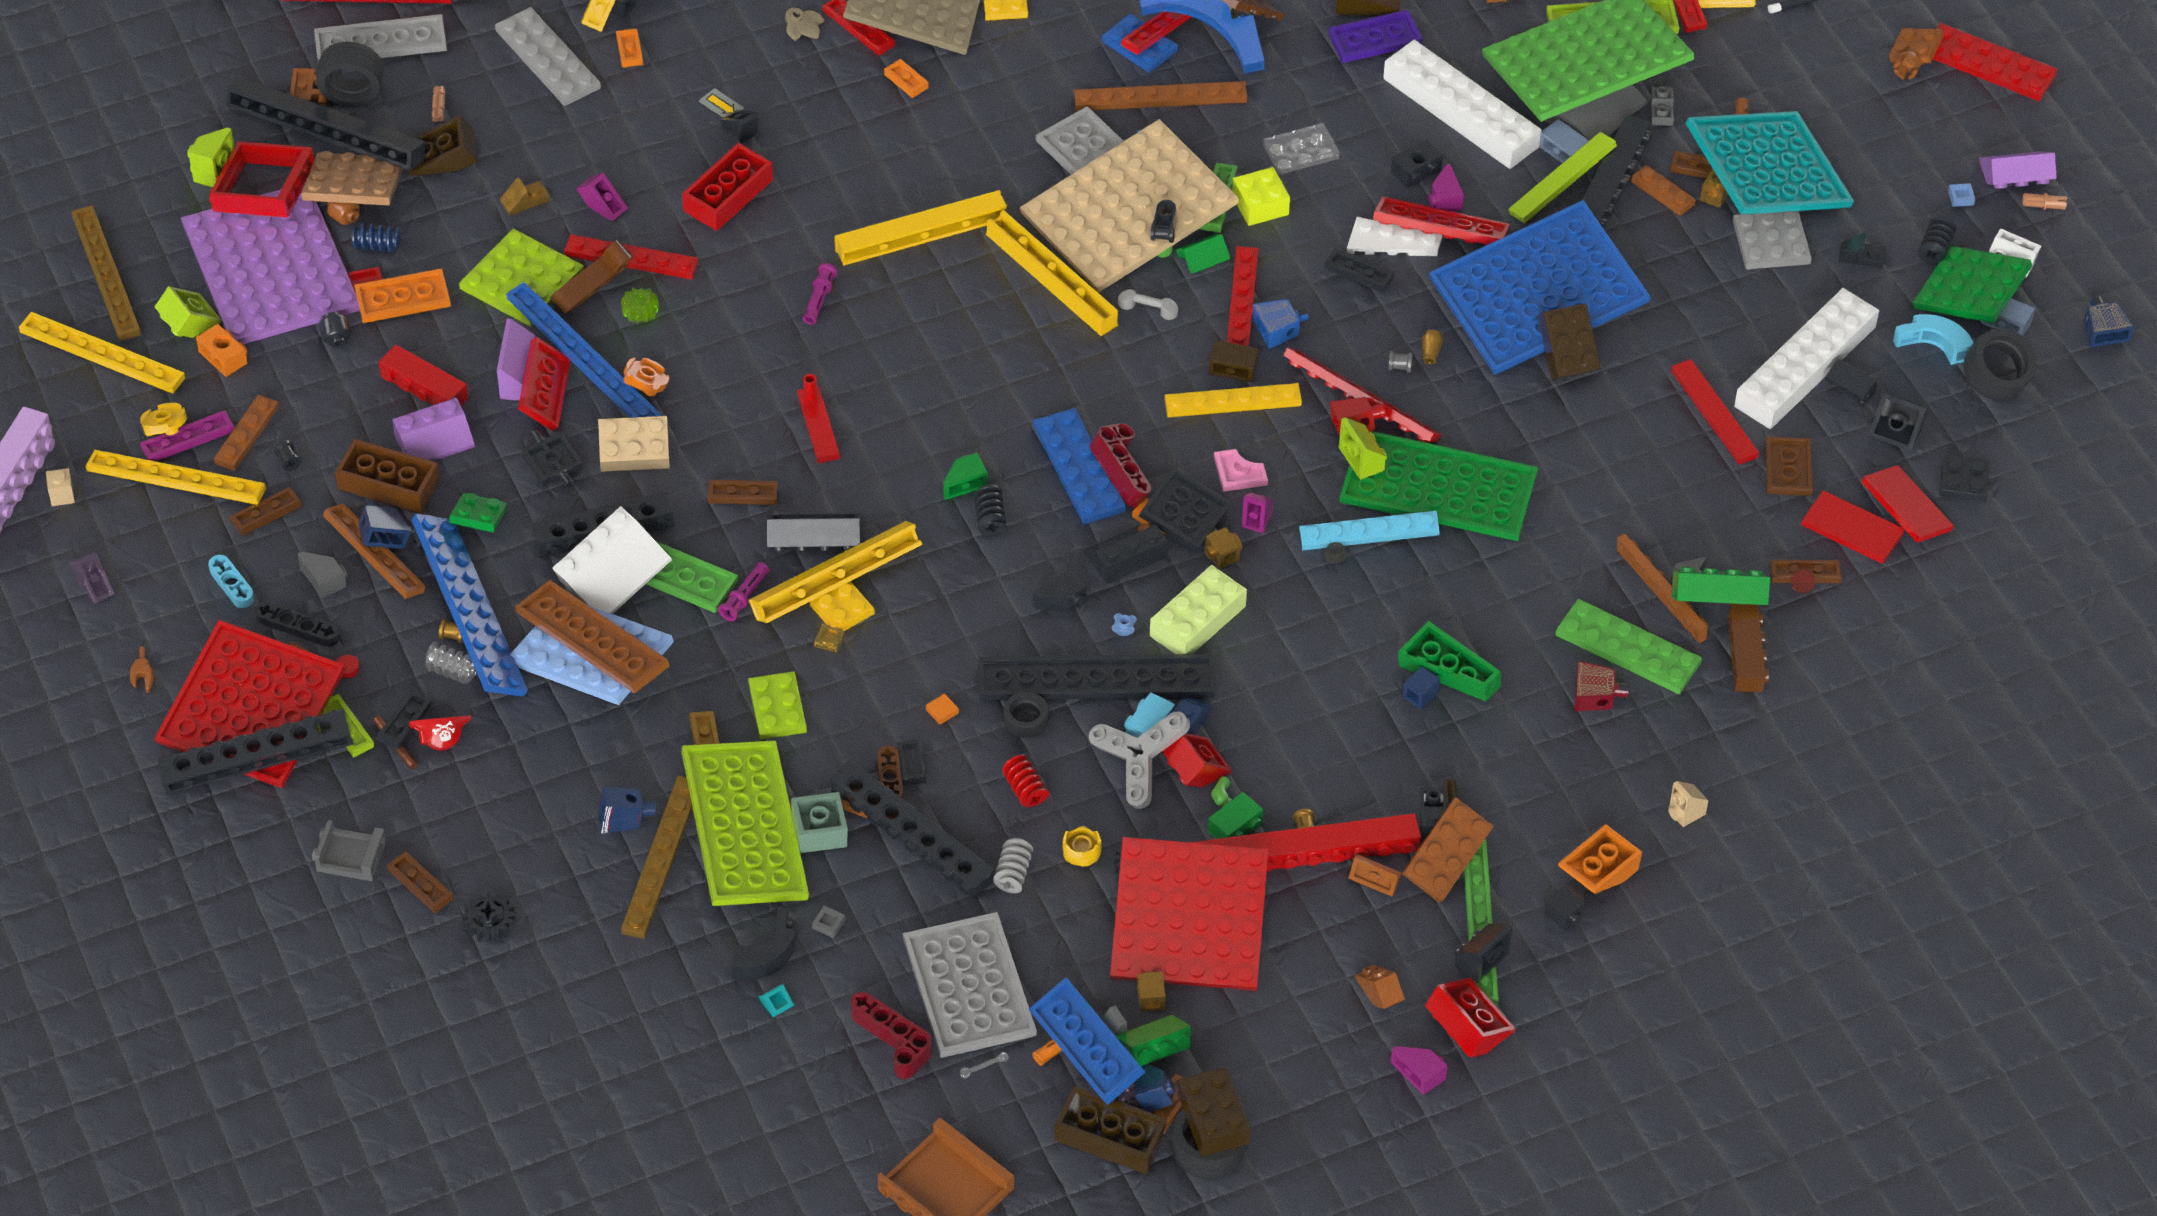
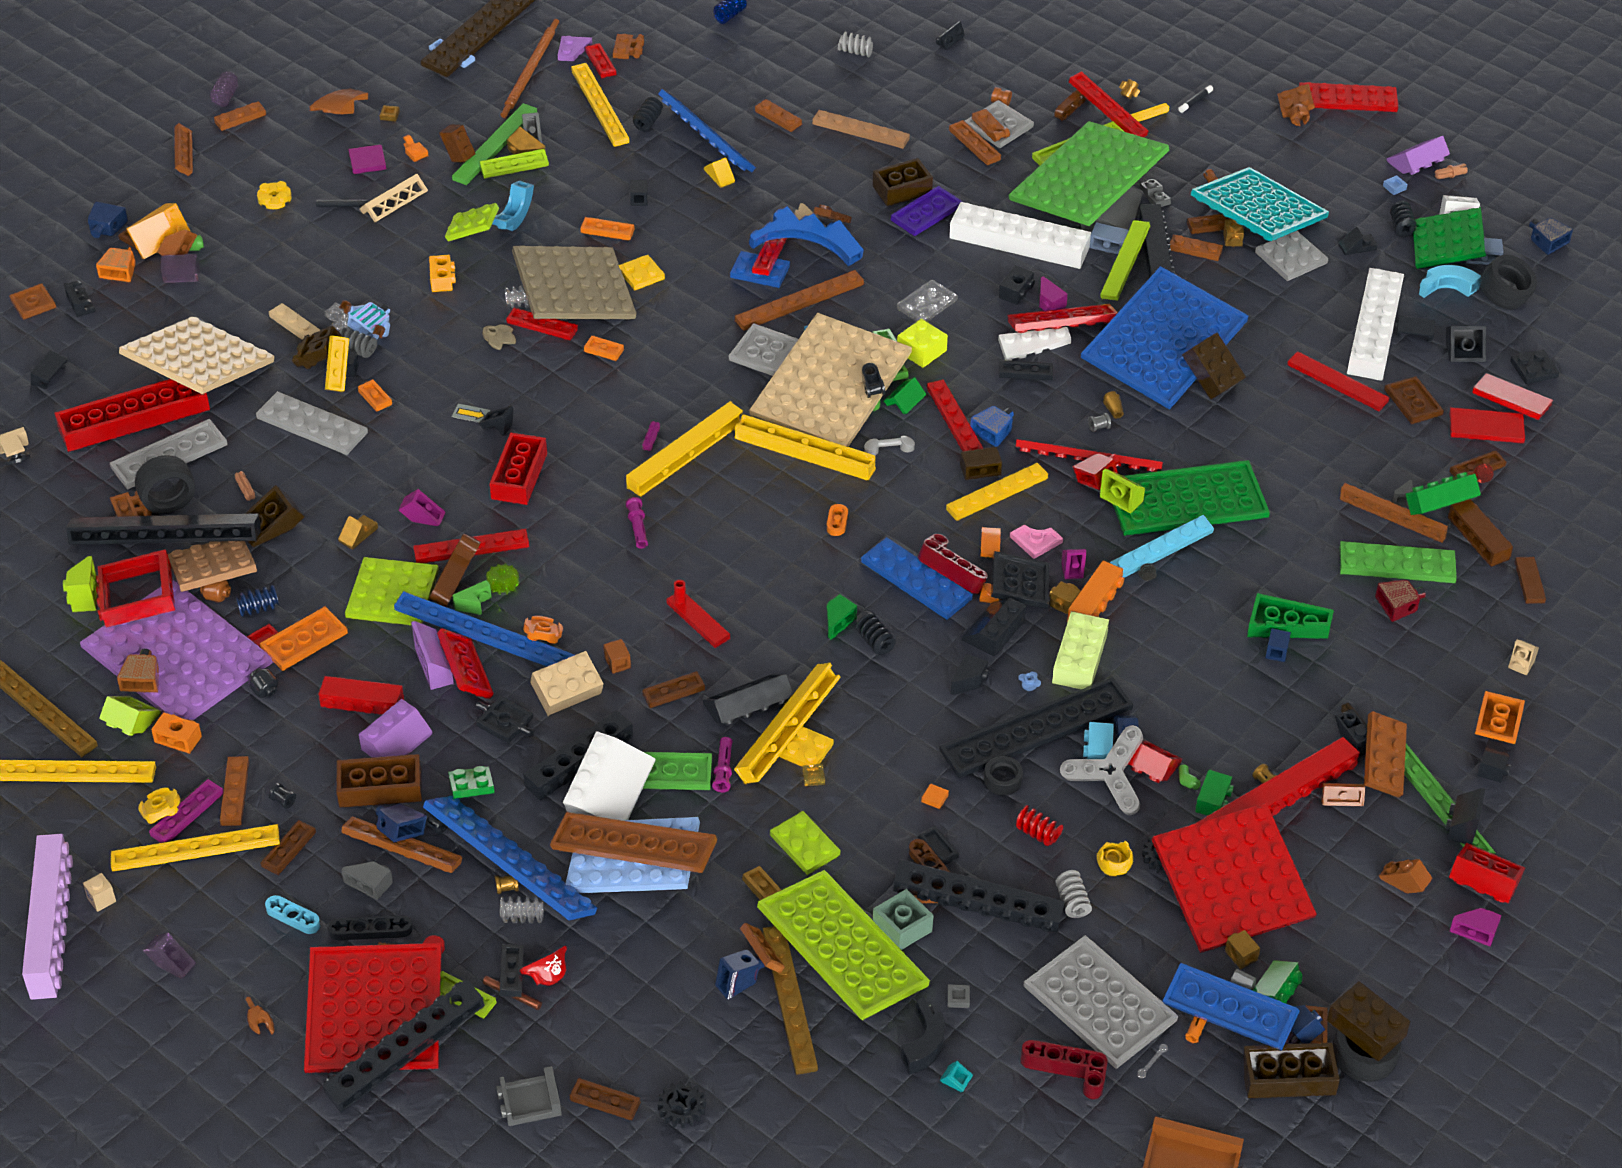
camera: 25 degrees left, 5 degrees down
none -> dark orange torso [117,649,159,693]
none -> bright green slope [452,580,492,615]
none -> dark orange brick [603,639,631,674]
none -> magenta axle [642,421,660,451]
none -> dark orange tile [740,923,785,973]
none -> orange plate [827,504,848,536]
none -> orange slope [980,527,1001,557]
none -> orange brick [1067,561,1125,622]
none -> reddish brown tile [1514,557,1546,604]

